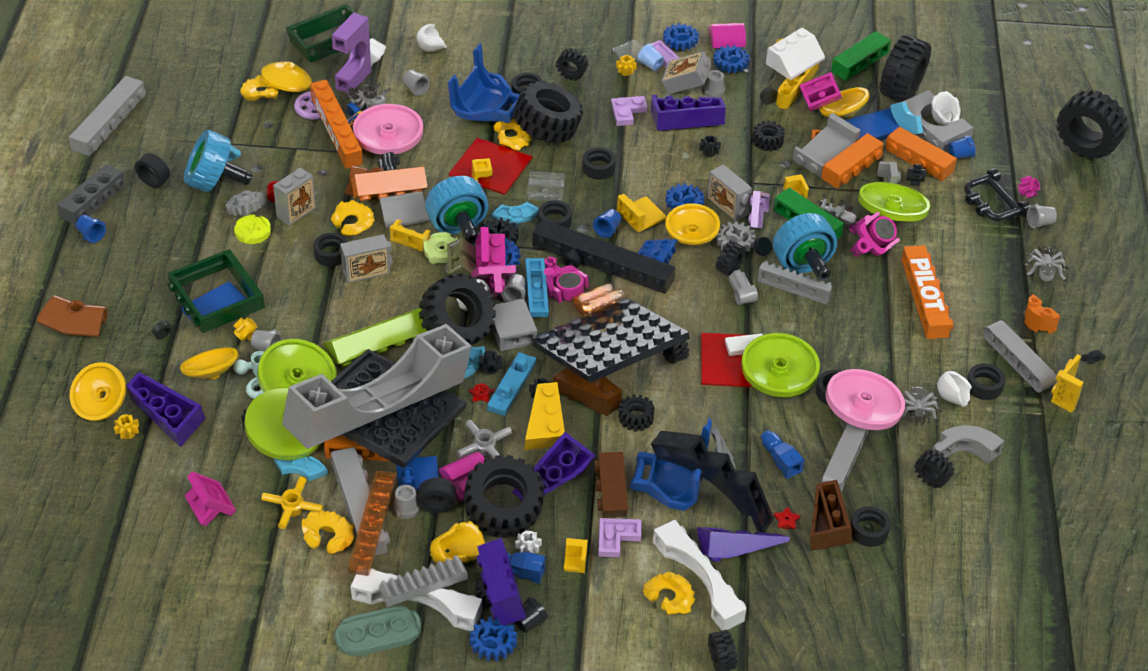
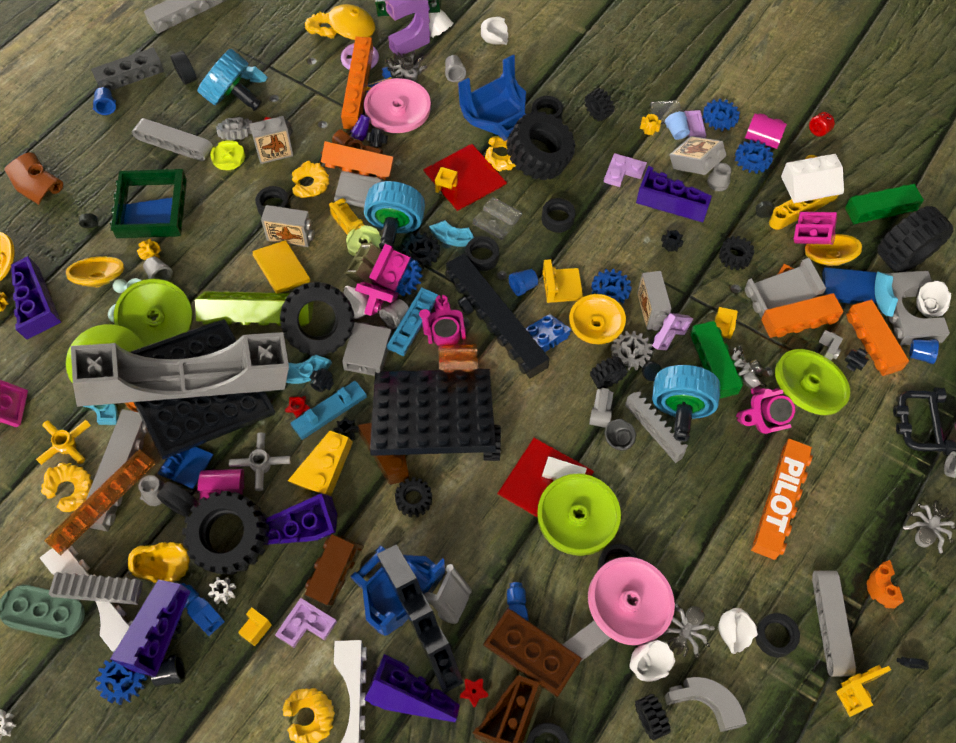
camera: 30 degrees right, 15 degrees up
none -> light grey beam [132,118,213,161]
none -> yellow tile [253,240,310,294]
none -> dark purple cone [351,114,371,141]
none -> reddish brown tile [483,608,582,698]
none -> dark grey hair [604,419,637,451]
none -> white hair [629,640,675,682]
none -> red head [809,112,835,137]

